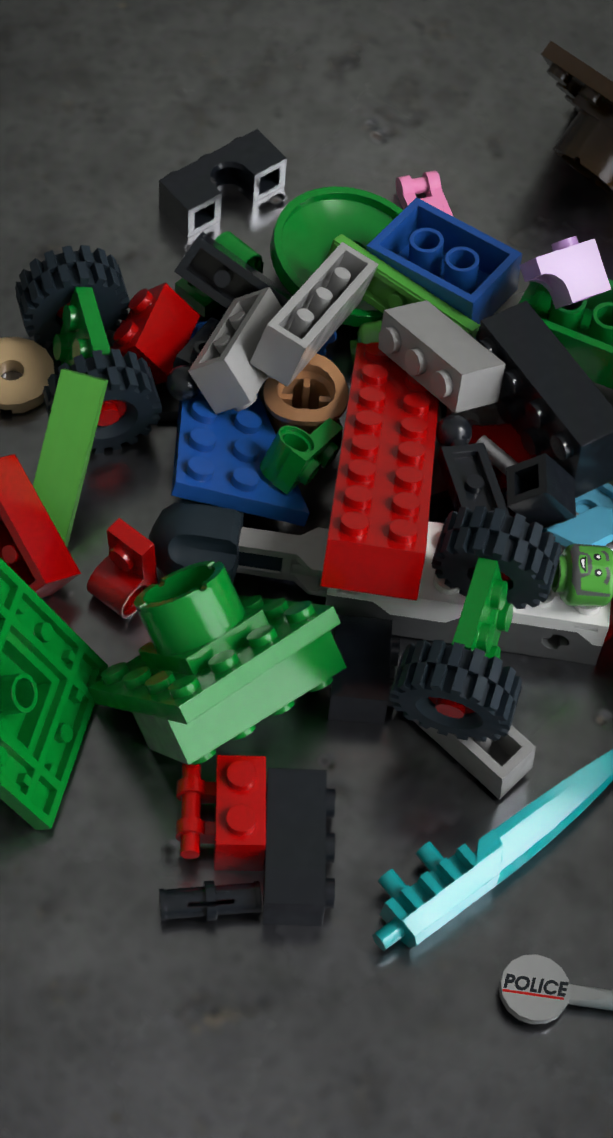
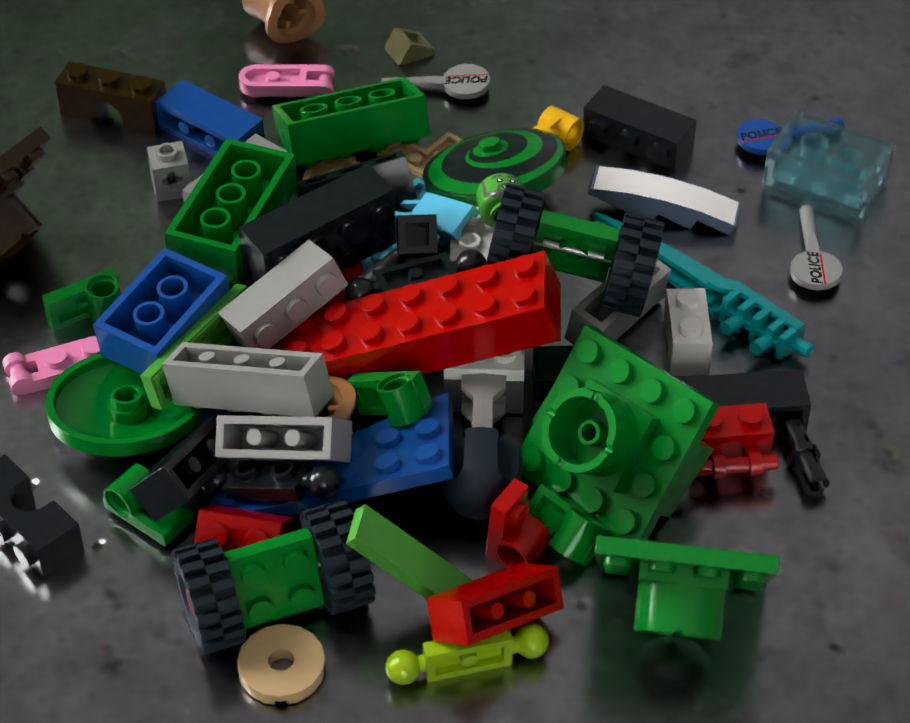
camera: 90 degrees left, 10 degrees down
brick [519,236,611,309] -> none
none -> green plate [42,268,122,331]
none -> green plate [528,484,610,566]
none -> white brick [664,288,713,376]

